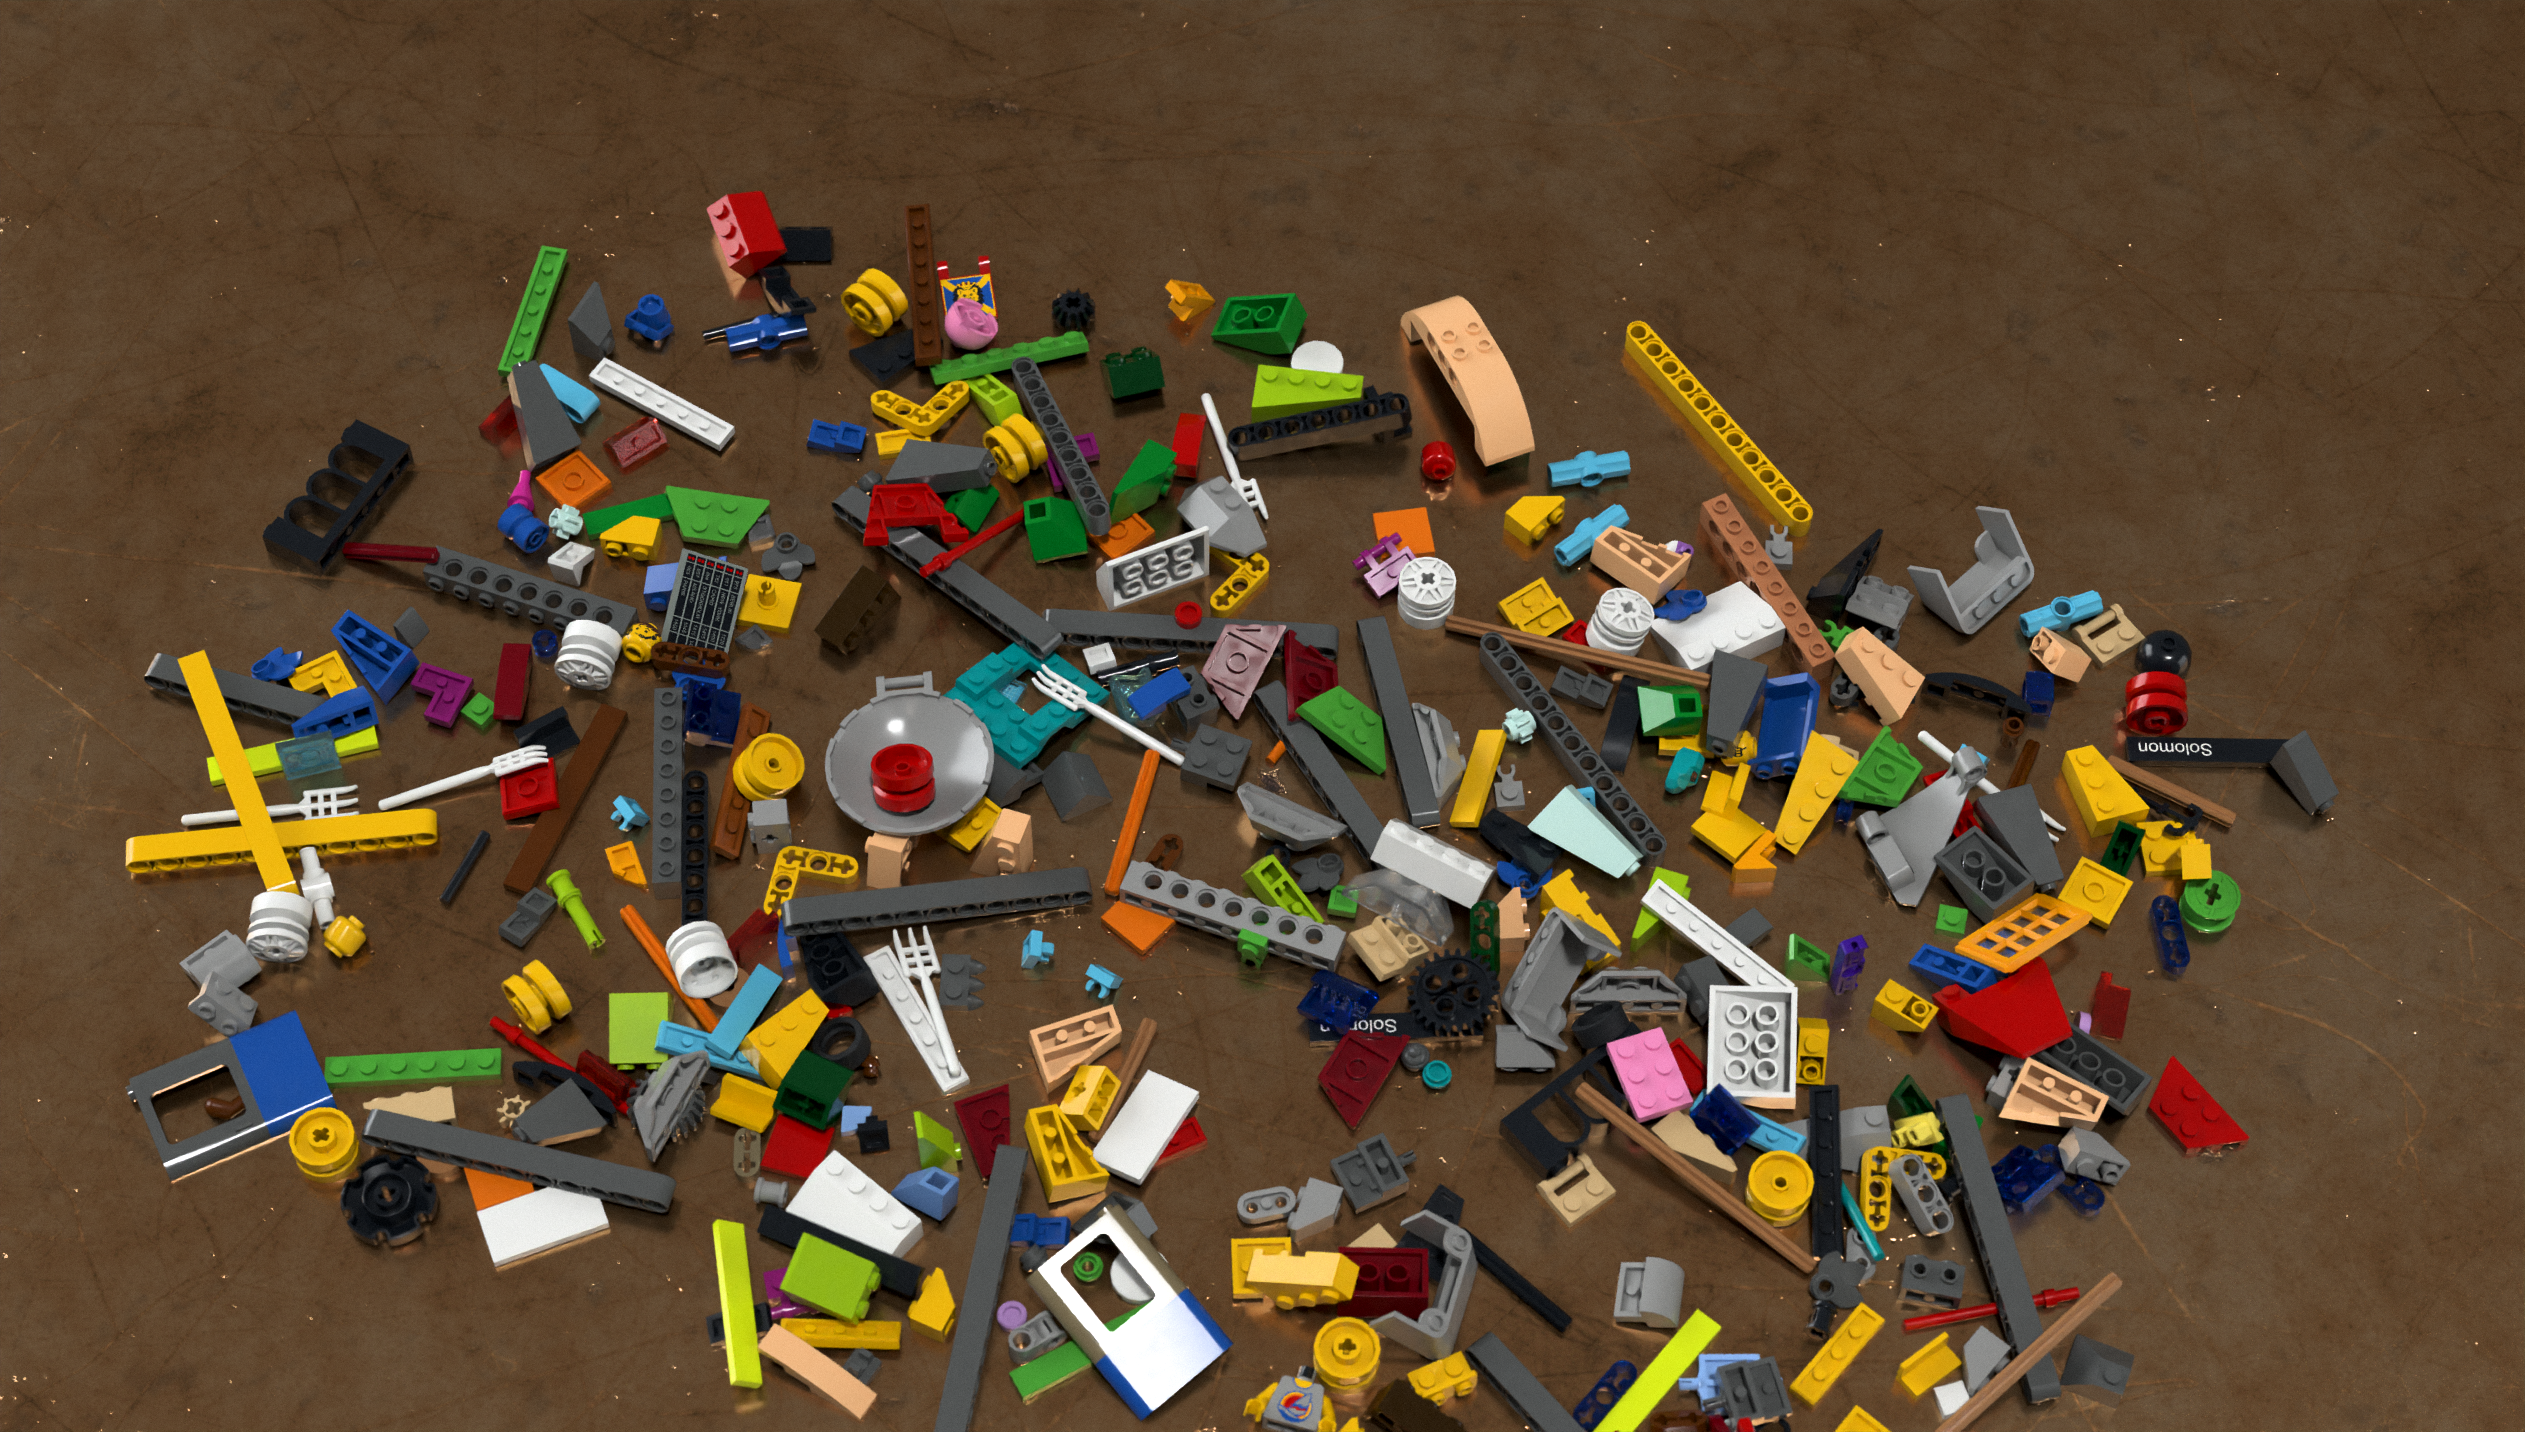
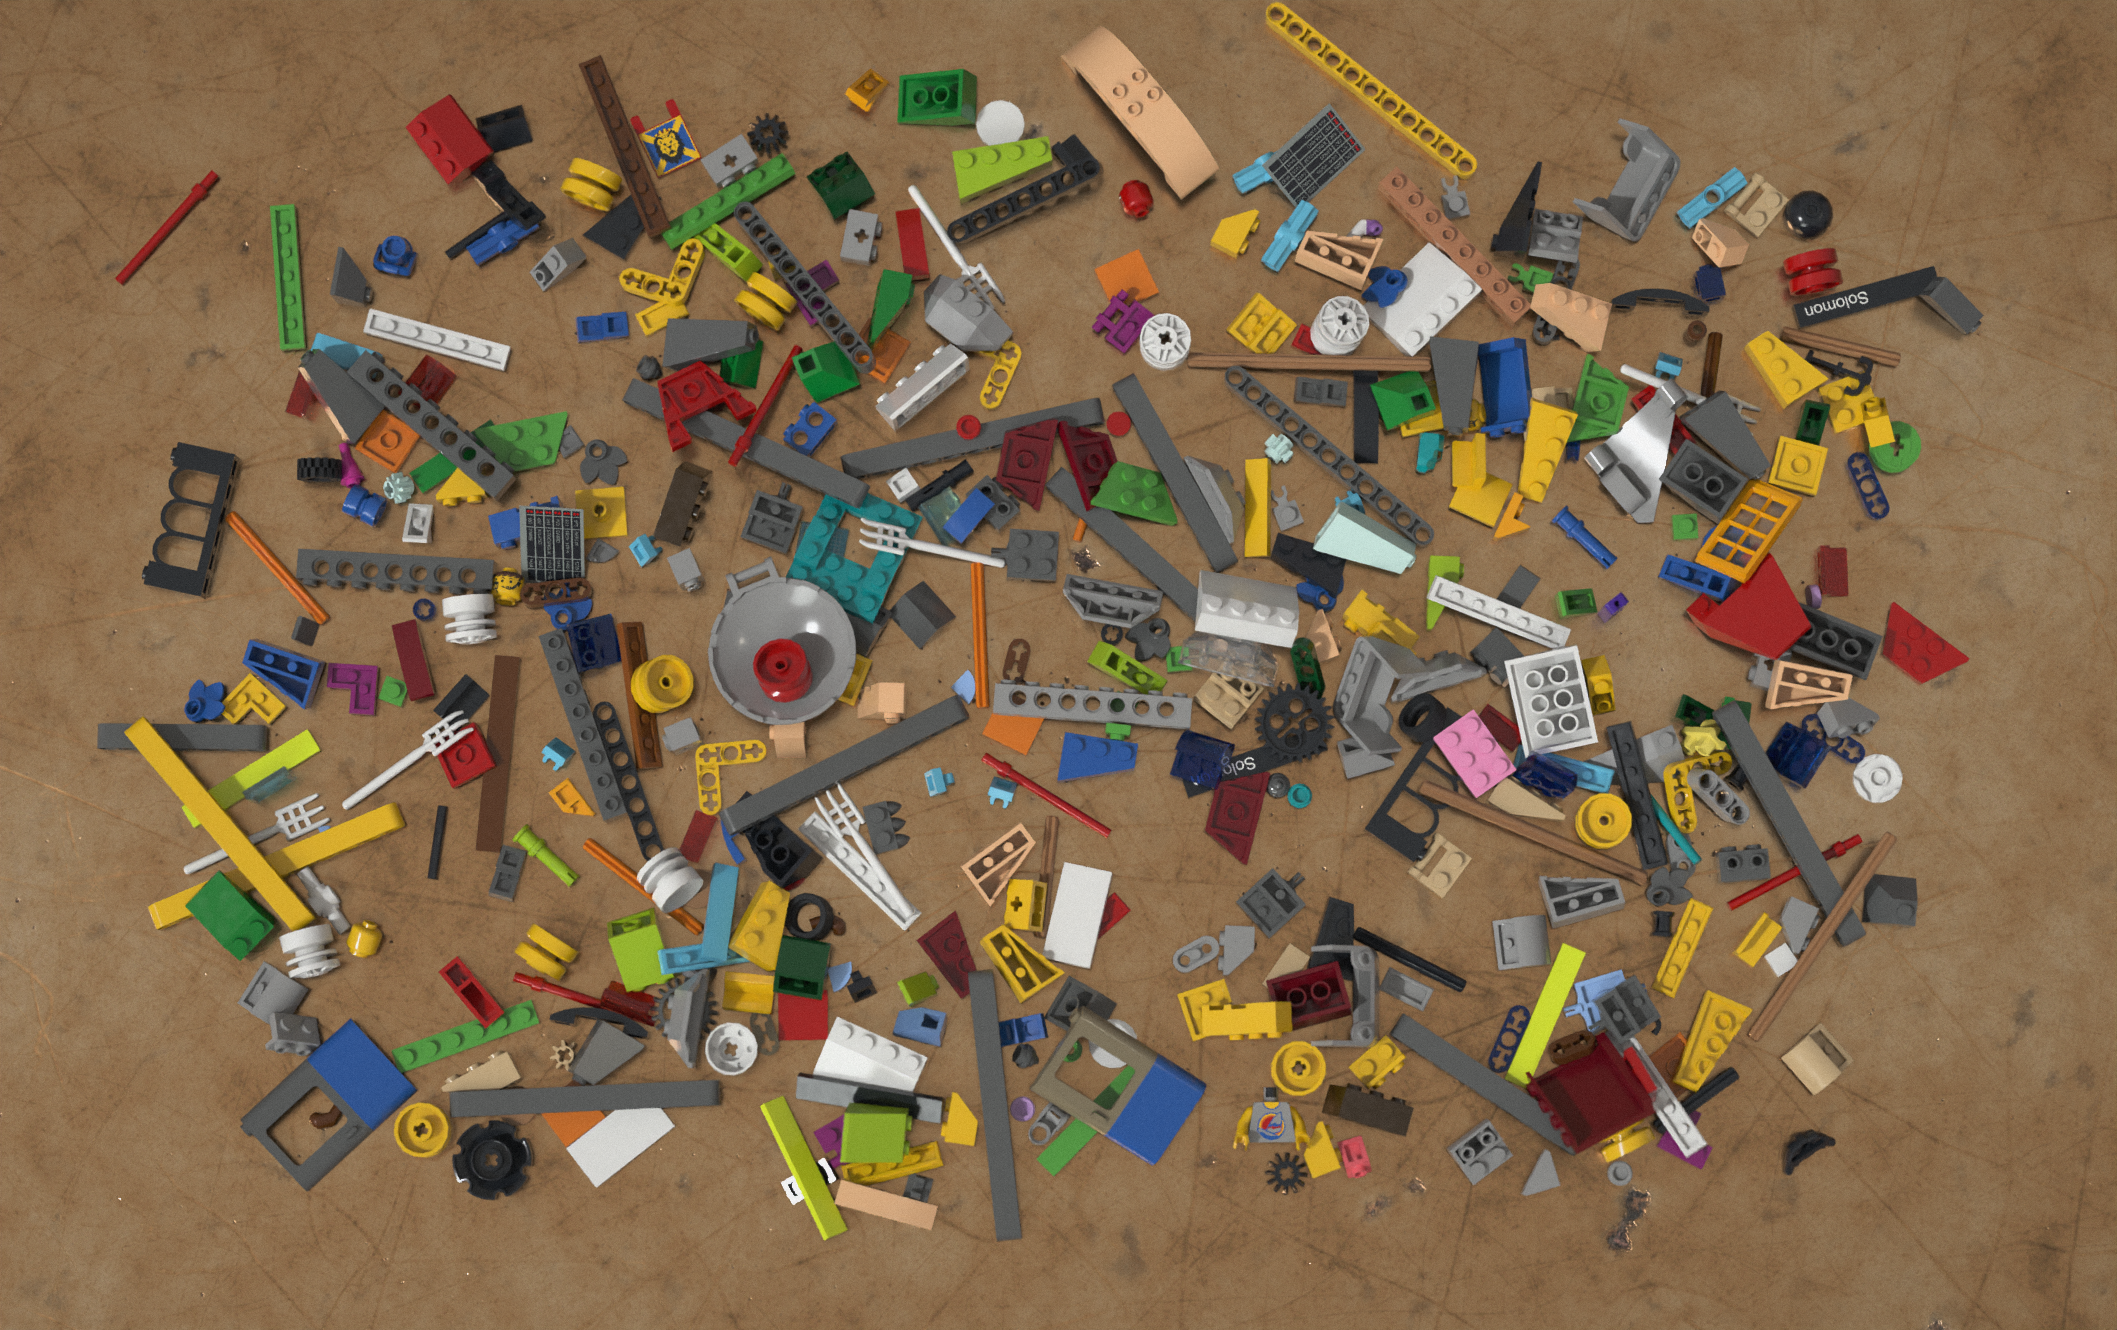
camera: 10 degrees left, 25 degrees up
blue slope [291,685,379,739] -> none
dark red axle [342,542,440,563] -> none
light grey bush [754,1177,789,1208] -> none
bright pink cylinder [944,298,998,350] -> none
yellow slope [1870,978,1939,1032] -> none
none -> red bar [115,170,219,285]
none -> green slope [185,870,274,961]
none -> orange axle [225,511,329,625]
none -> black tyre [297,457,342,482]
none -> dark grey brick [347,350,516,501]
none -> red slope [439,956,505,1029]
none -> light grey slope [530,238,586,291]
none -> medium azure tile [629,534,662,567]
none -> light grey brick [667,548,705,592]
none -> light grey brick [701,134,759,189]
none -> white wheel [705,1023,757,1076]
none -> dark grey plate [740,482,804,555]
none -> blue brick [783,401,838,457]
none -> light grey brick [840,209,883,266]
none -> light blue tile [951,670,975,705]
none -> red bar [981,752,1112,838]
none -> blue wedge [1057,732,1138,783]
none -> red tile [1106,411,1131,437]
none -> black sticker [1262,103,1366,208]
none -> light grey tile [1379,967,1434,1012]
none -> light grey wedge [1538,876,1625,929]
none -> blue pin [1552,505,1618,569]
none -> white tile [1853,754,1903,803]

